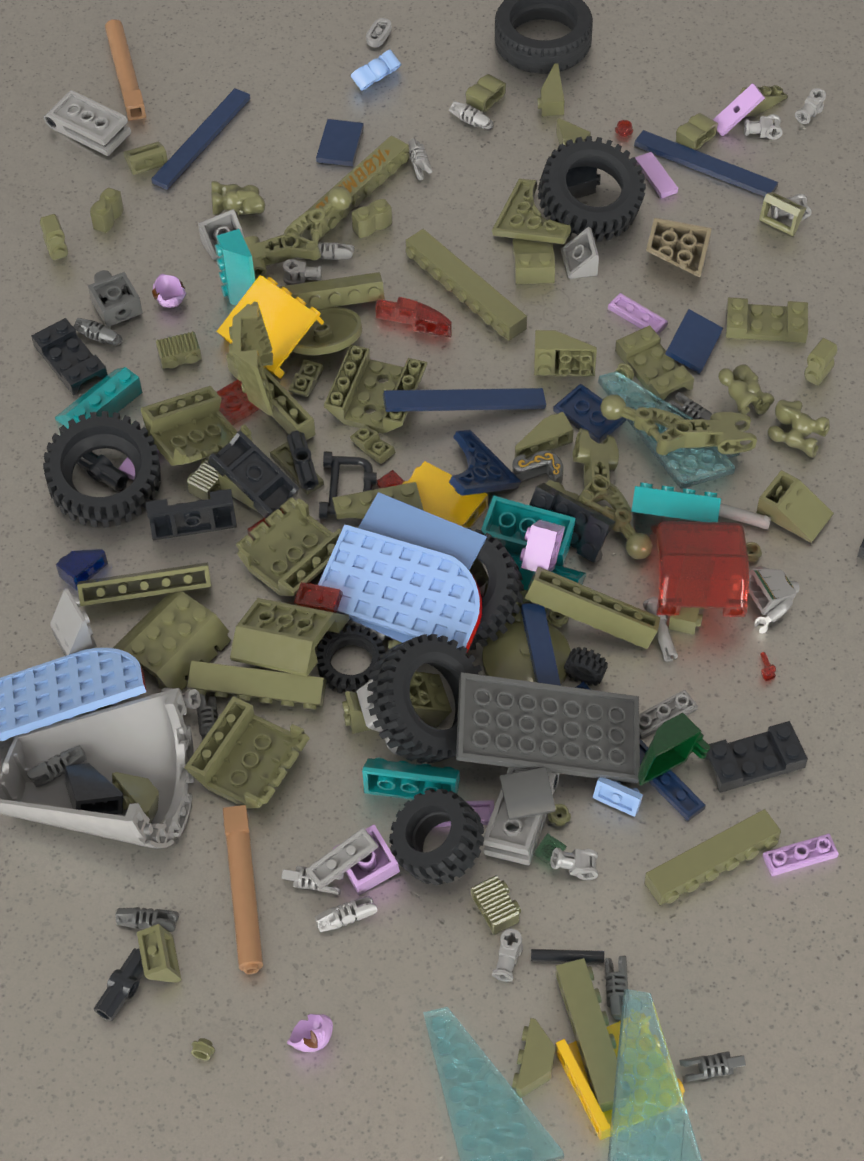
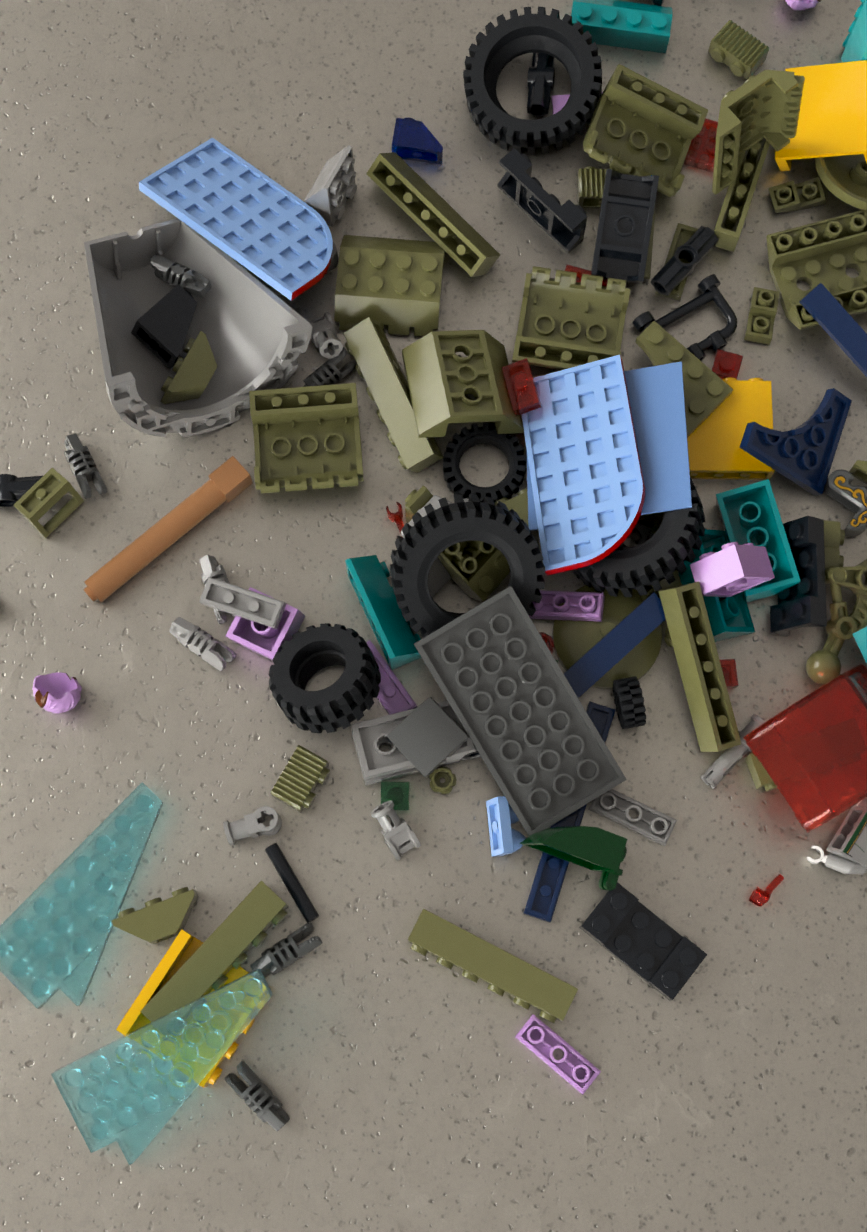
camera: 55 degrees right, 20 degrees up
none -> clear red hand [386,502,404,534]
none -> lavender tile [529,590,605,622]

